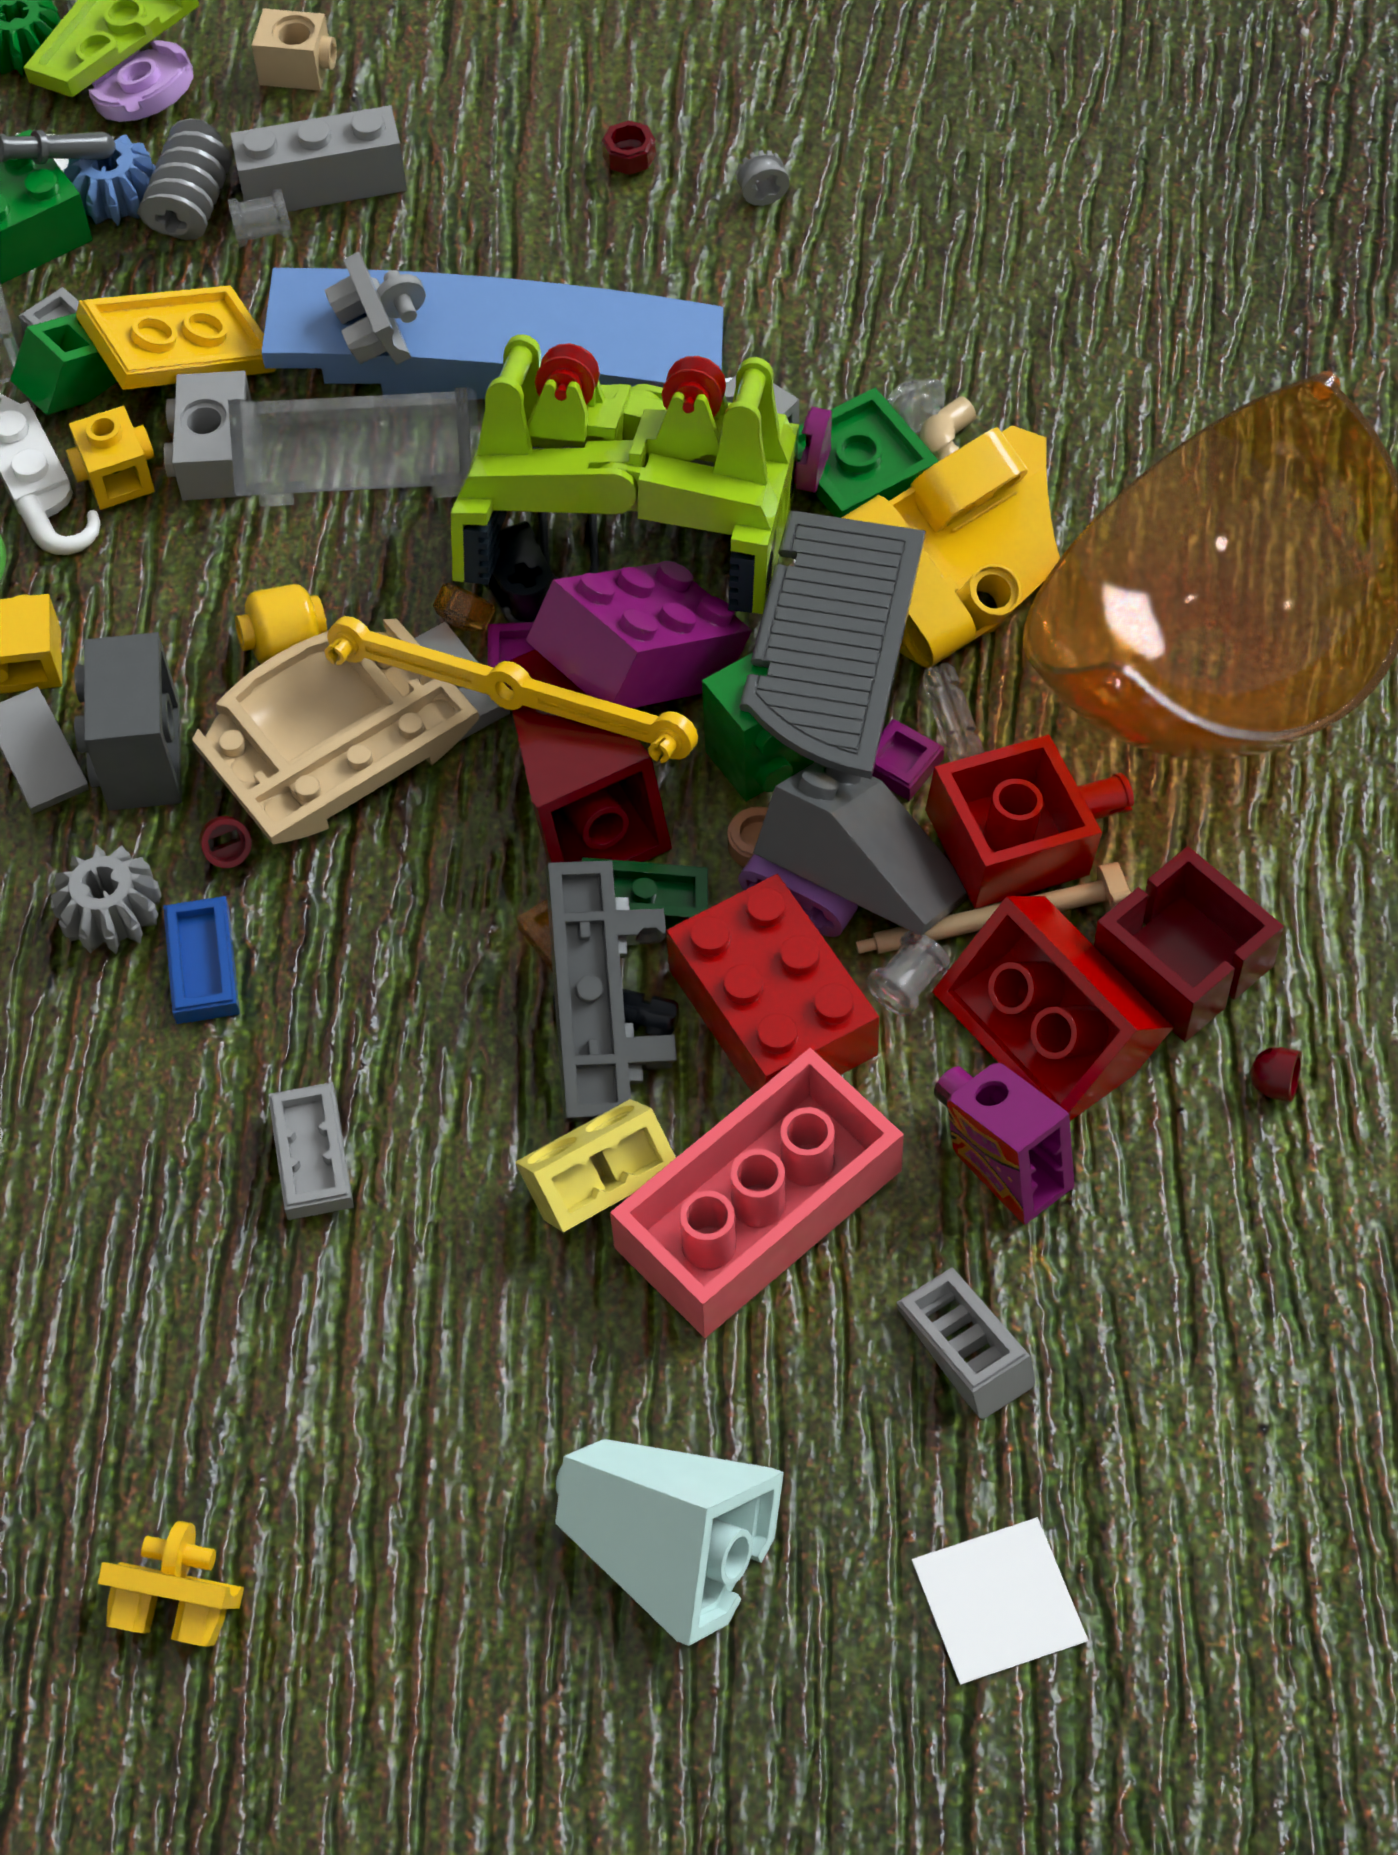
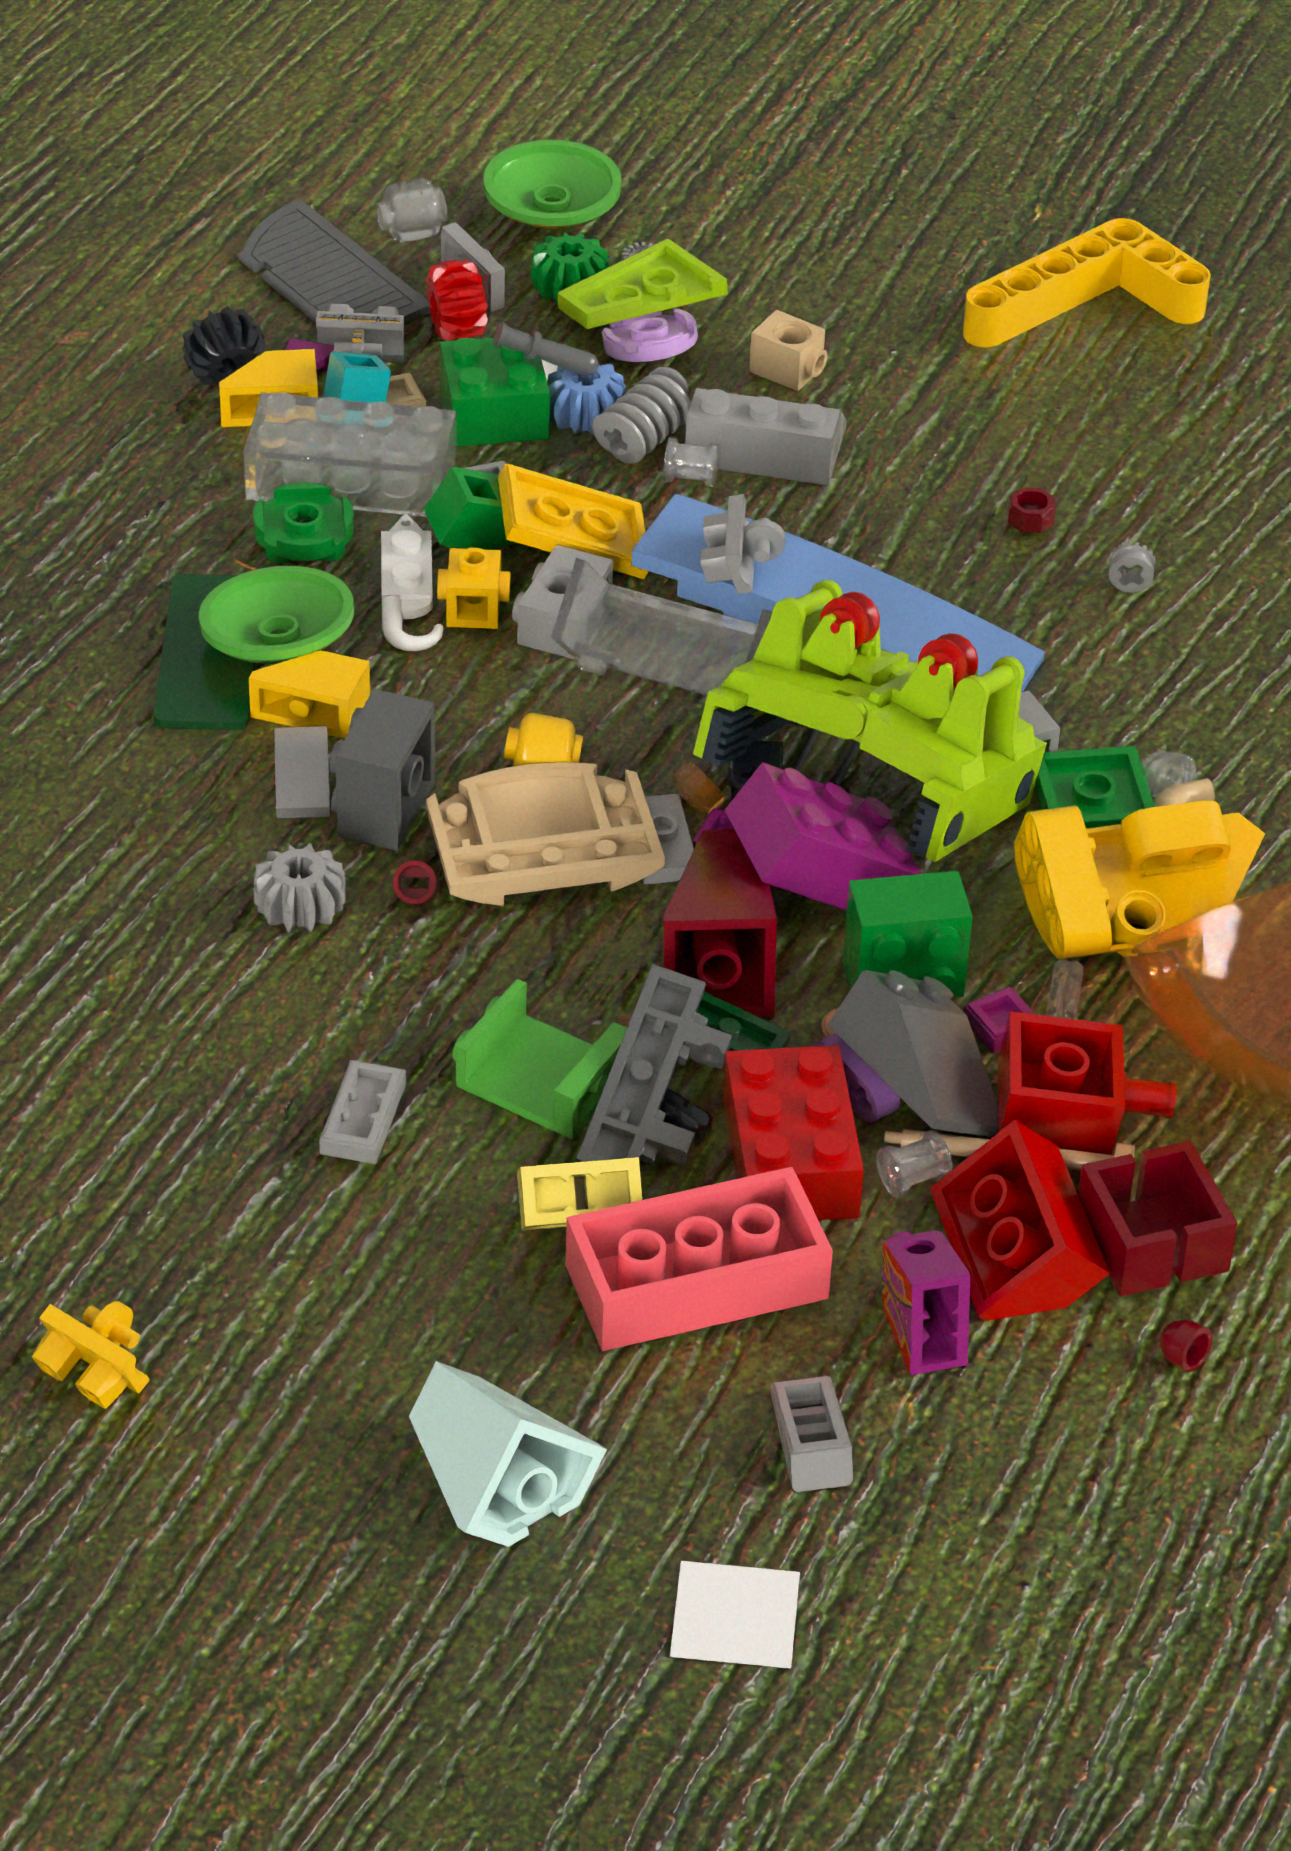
camera: 20 degrees right, 15 degrees down
blue tile [163,896,240,1024] -> none
yellow piece [325,616,698,763] -> none
dark grey piece [739,511,925,779] -> none
magenta tile [794,407,832,493] -> none
none -> bright green panel [453,979,627,1139]

